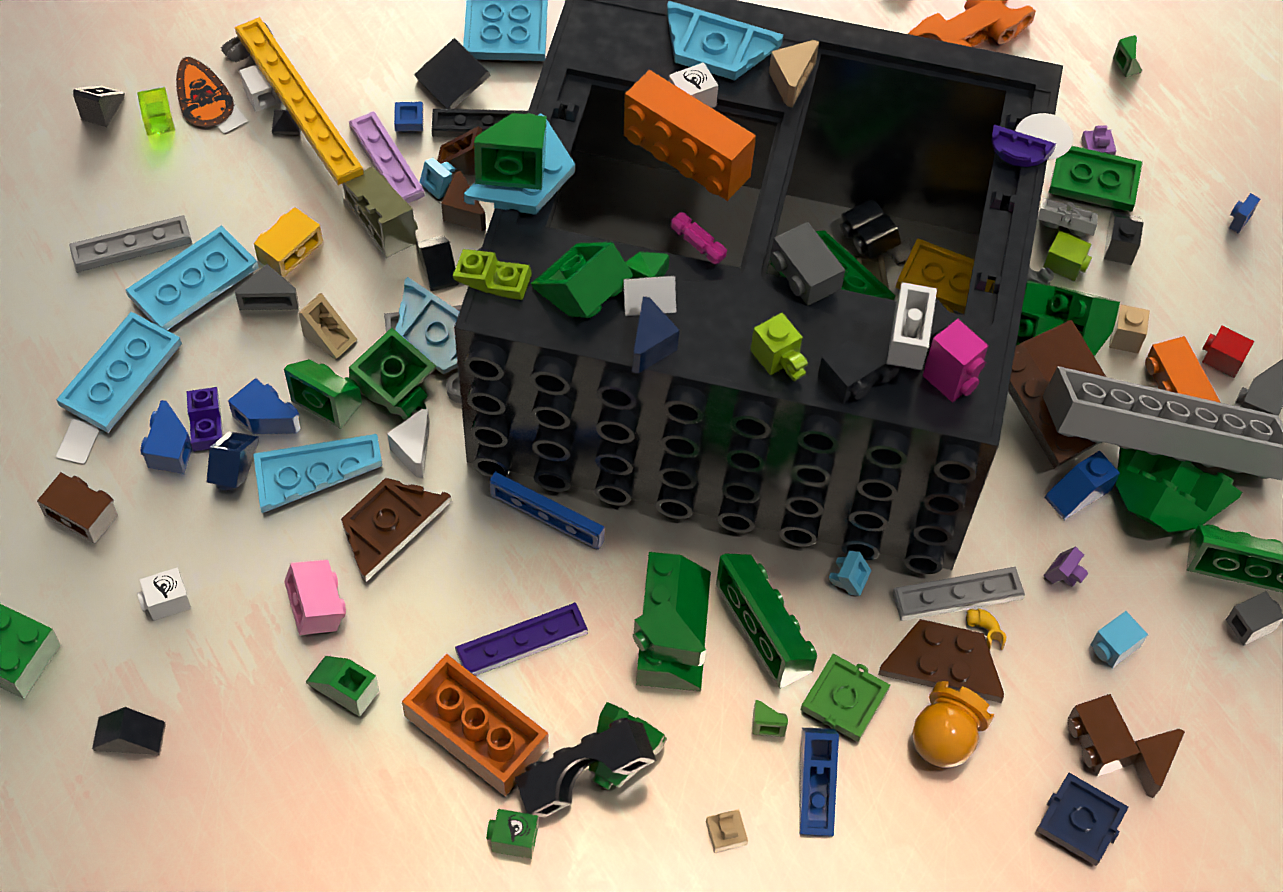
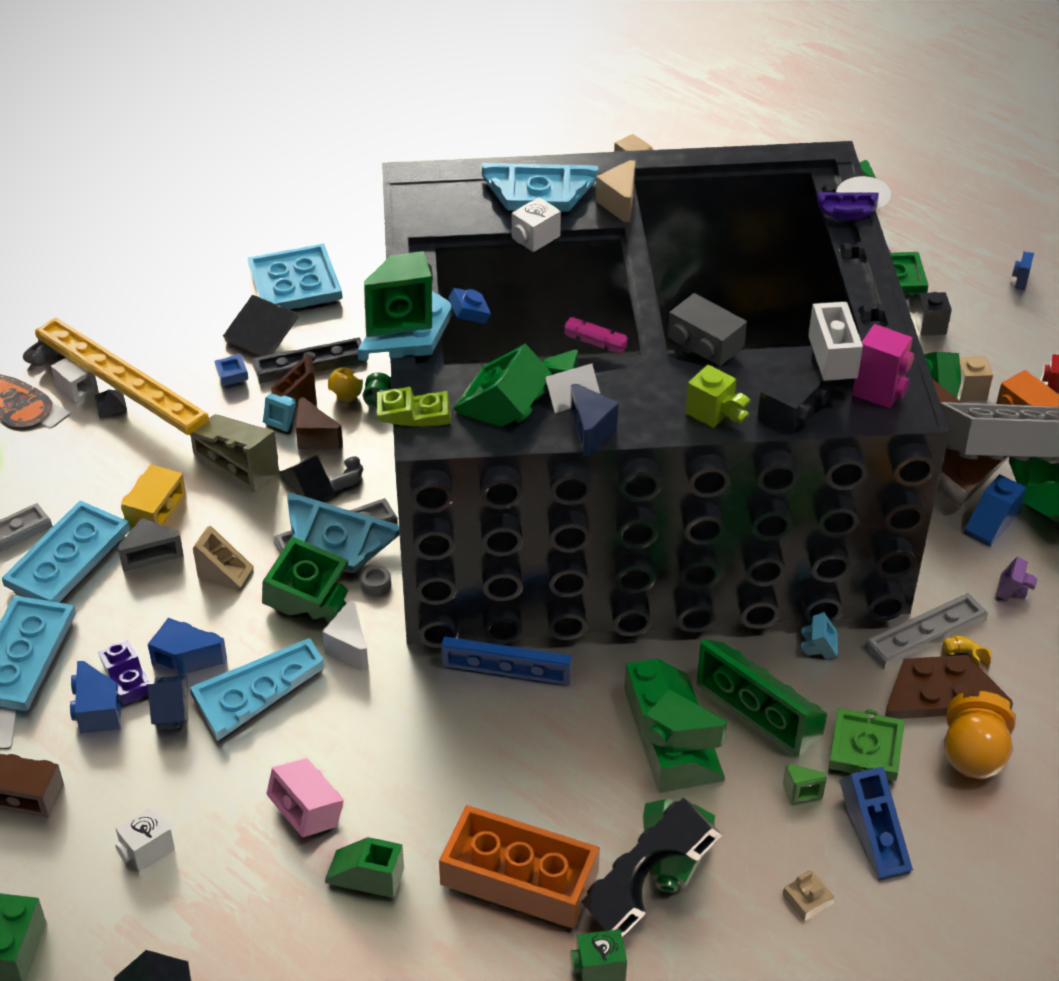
camera: 15 degrees left, 15 degrees down
green slope [284,359,362,429] -> none
reddish brown wing [341,478,452,582] -> none
lavender tile [349,111,425,203] -> none
dark purple tile [455,602,588,676] -> none
orange brick [624,70,756,201] -> none
none -> blue plate [448,288,491,324]

